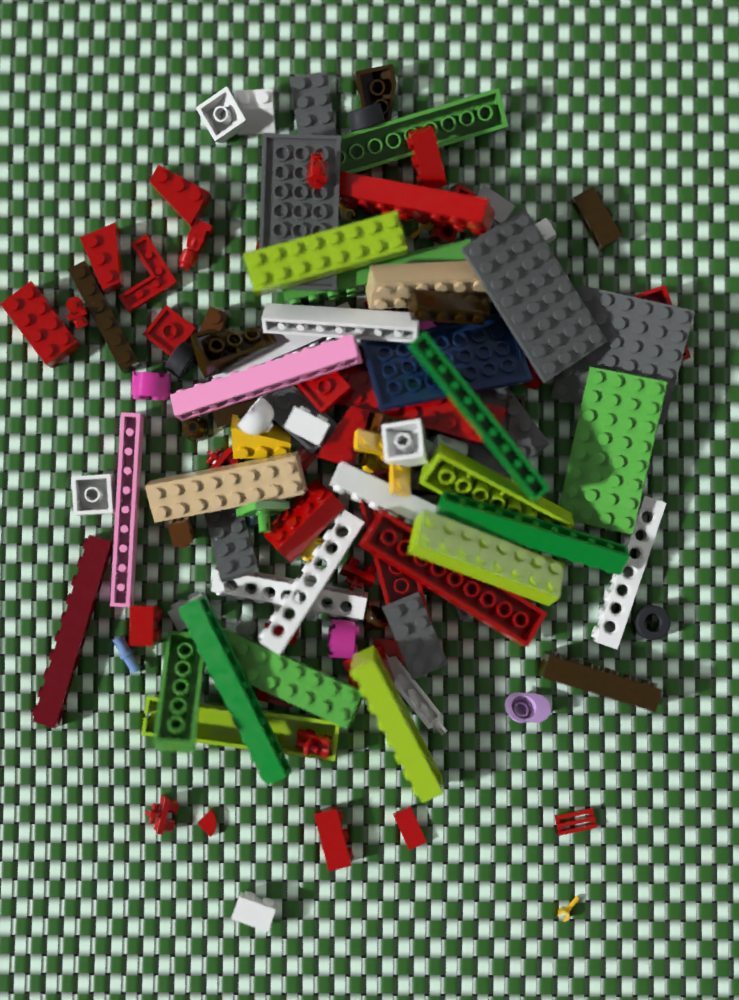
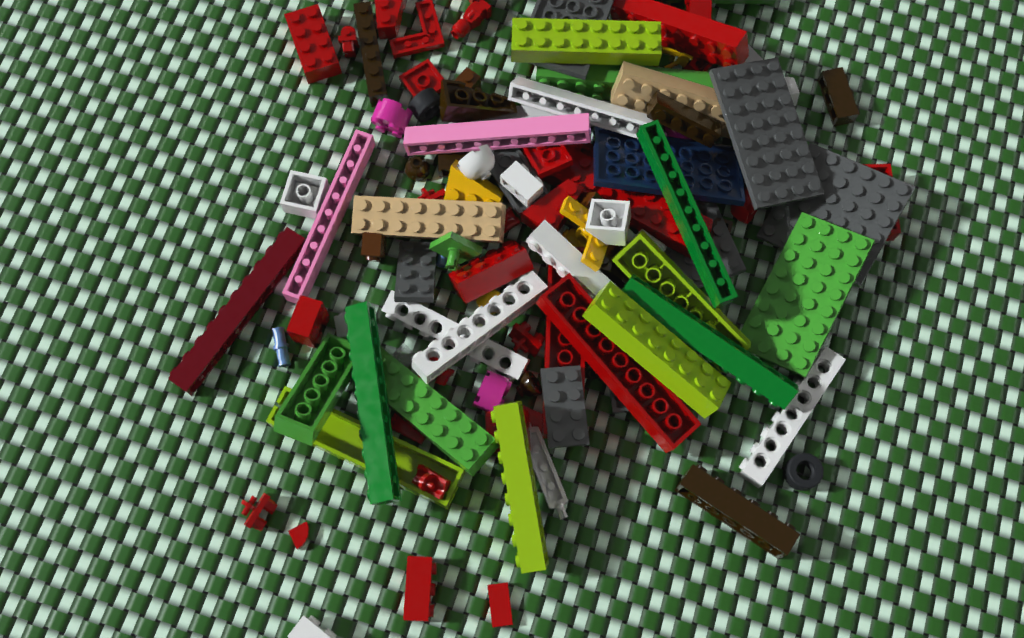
camera: 20 degrees right, 15 degrees down
lavender piece [505,692,551,723] -> none

